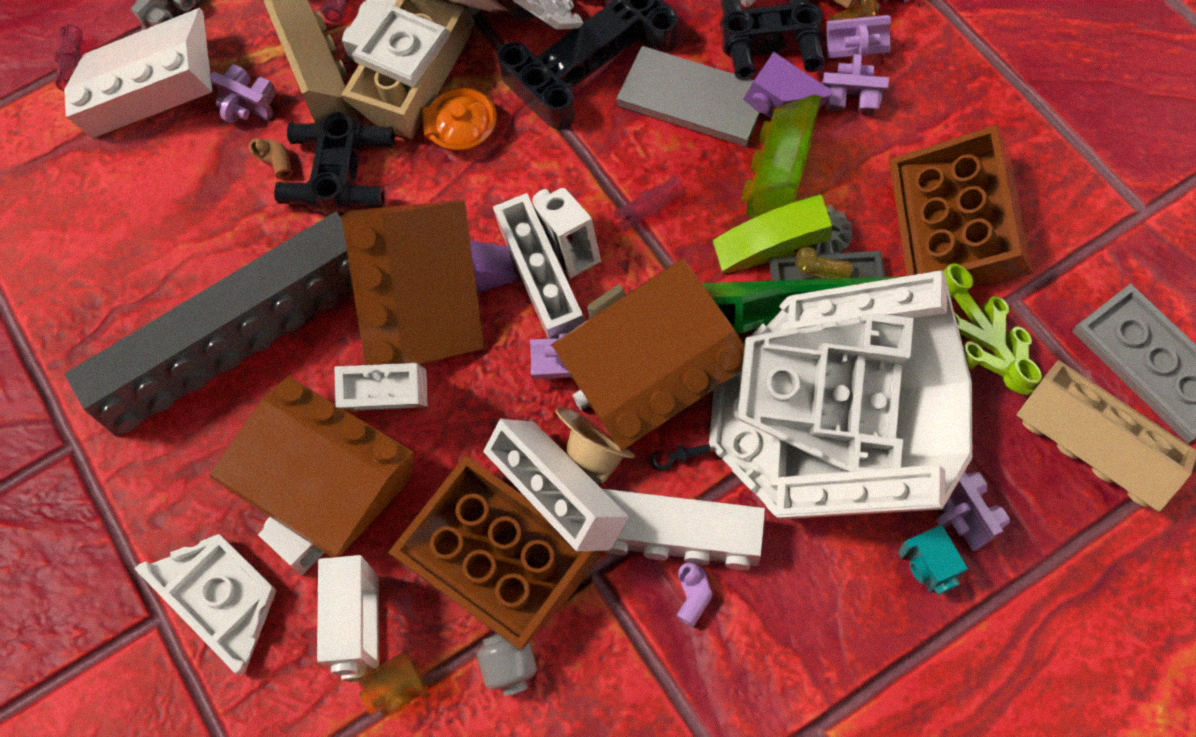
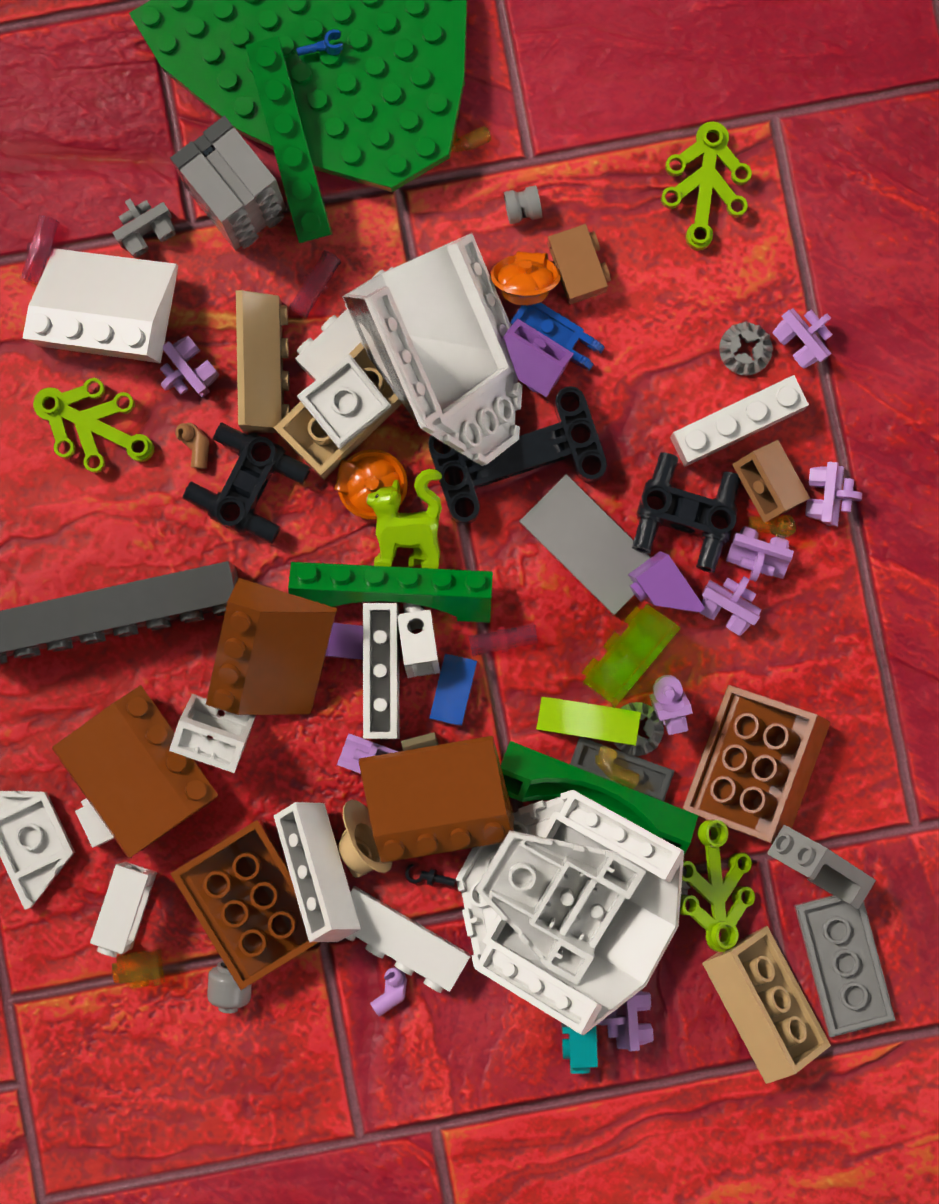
camera: 20 degrees right, 20 degrees up
none -> lime plant [33,378,154,473]
none -> green arch [288,562,493,623]
none -> lime animal [367,469,442,569]
none -> blue slope [429,654,477,726]
none -> lavender hips [649,675,693,735]
none -> light grey panel [768,825,876,910]

